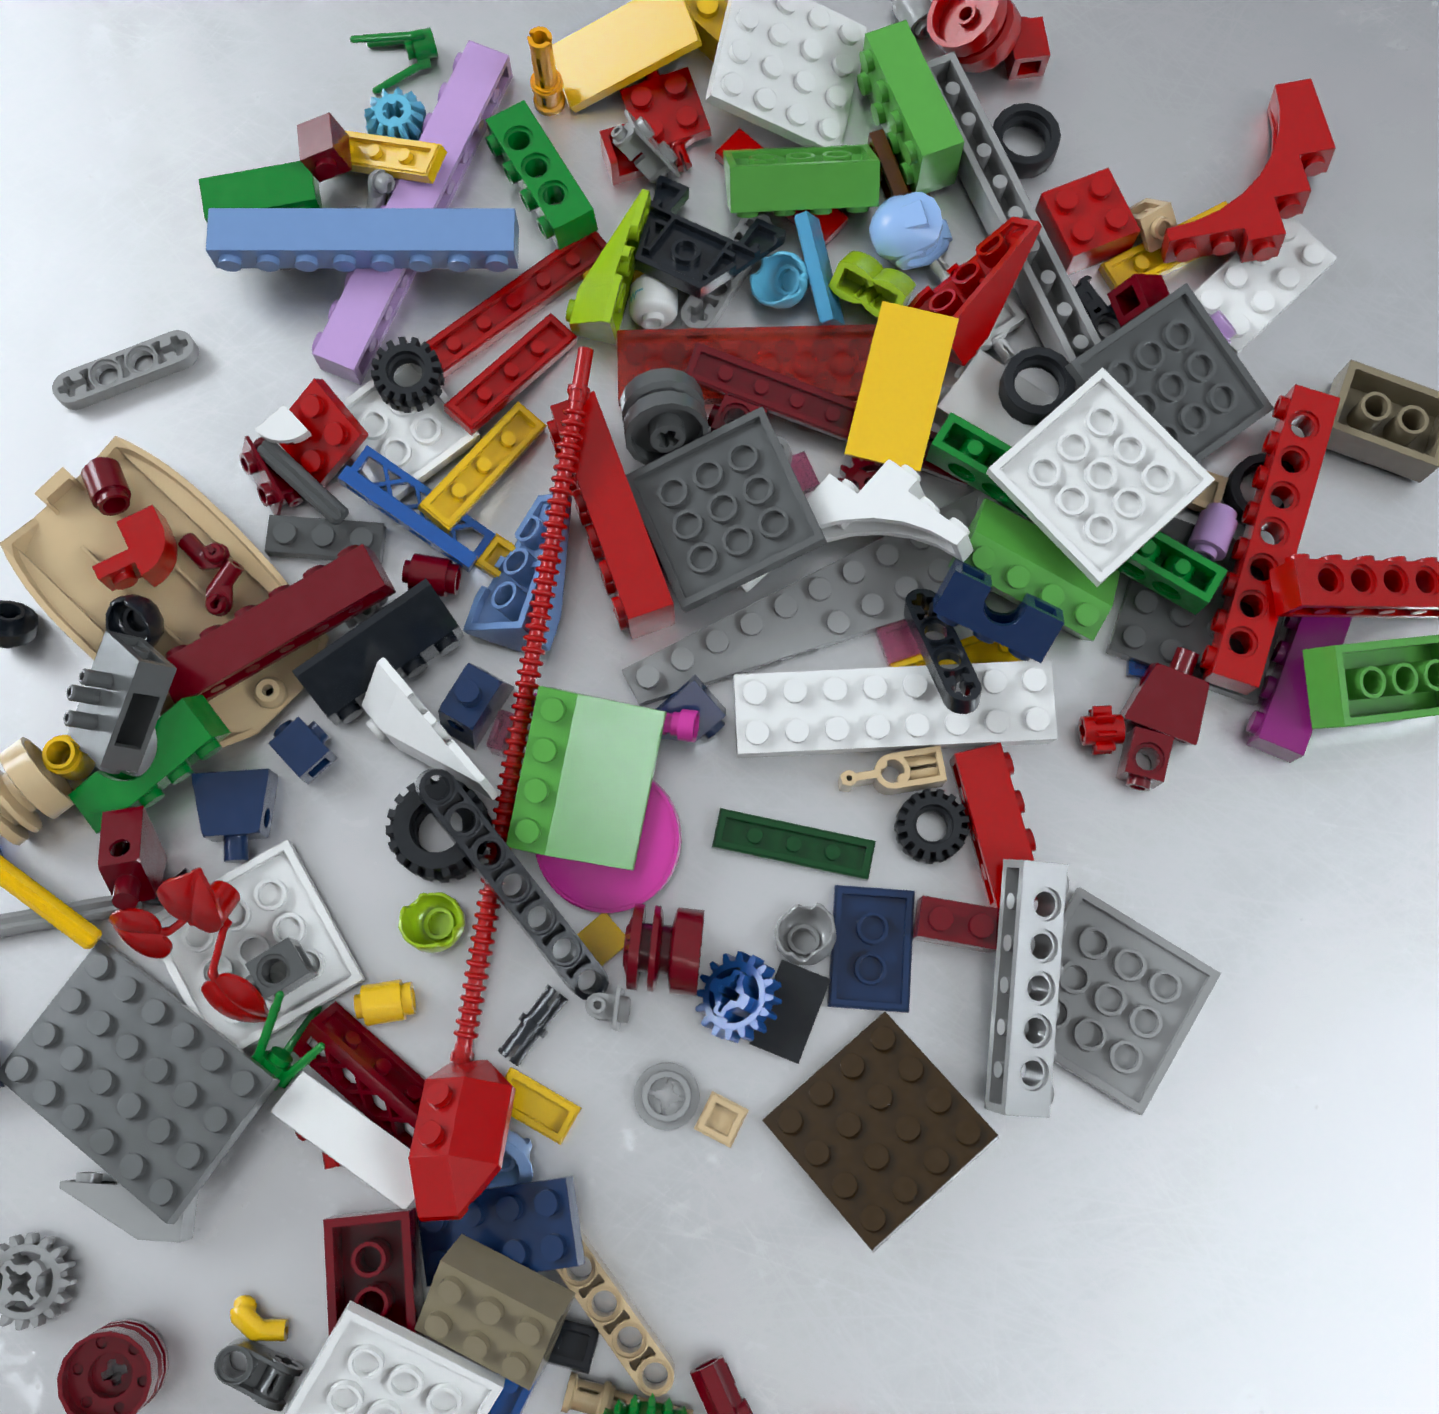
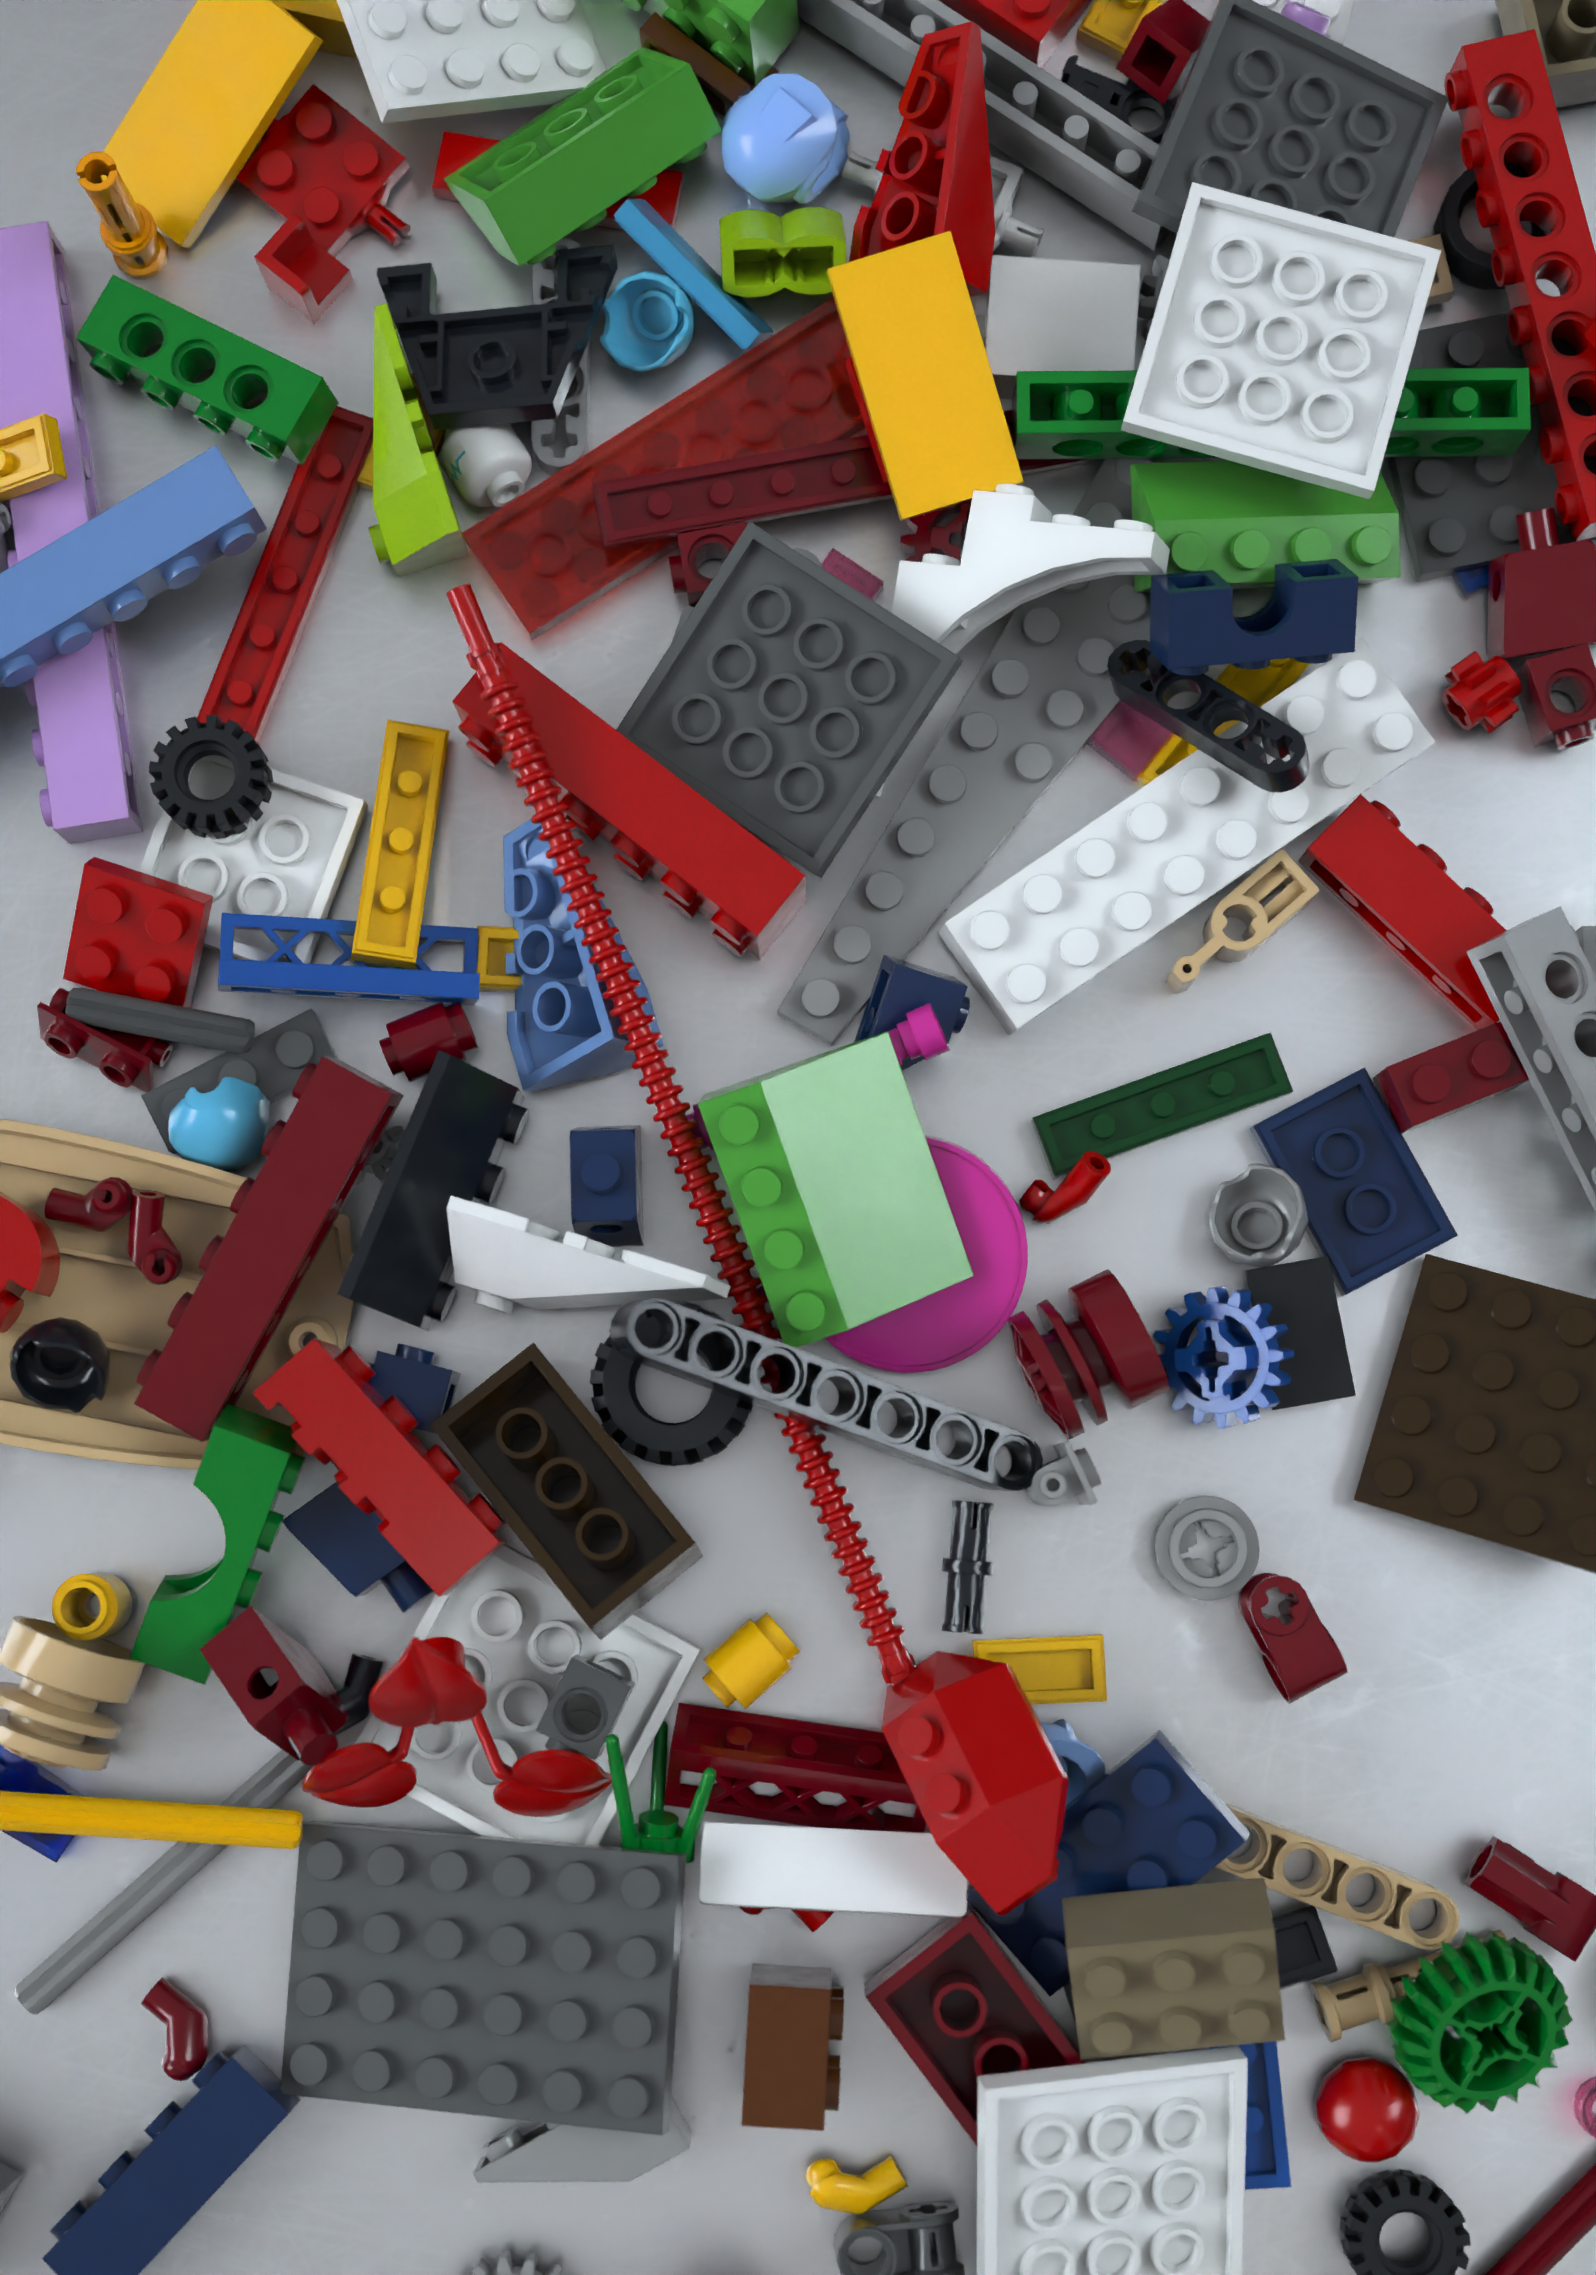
camera: 25 degrees left, 5 degrees up
dark grey piece [63,630,177,774] -> none
white tile [254,404,312,444] -> none
lime hair [398,892,465,954] -> none
red tile [444,313,578,436] -> none
clear pink tile [486,710,514,758] -> none
yellow tile [577,913,625,967] -> none
light grey hinge [611,109,681,183] -> none
dark grey wheel [620,368,709,465] -> none
tan tile [694,1091,749,1148] -> none
black tyre [894,789,970,864] -> none
black tyre [998,347,1076,426] -> none
lavender brick [1187,503,1238,562] -> none
none -> medium azure hair [168,1077,270,1172]
none -> red wedge [252,1338,507,1597]
none -> dark brown brick [430,1342,703,1640]
none -> reddish brown brick [741,1963,844,2131]
none -> red arm [1019,1151,1111,1224]
none -> dark red piece [1238,1573,1348,1704]

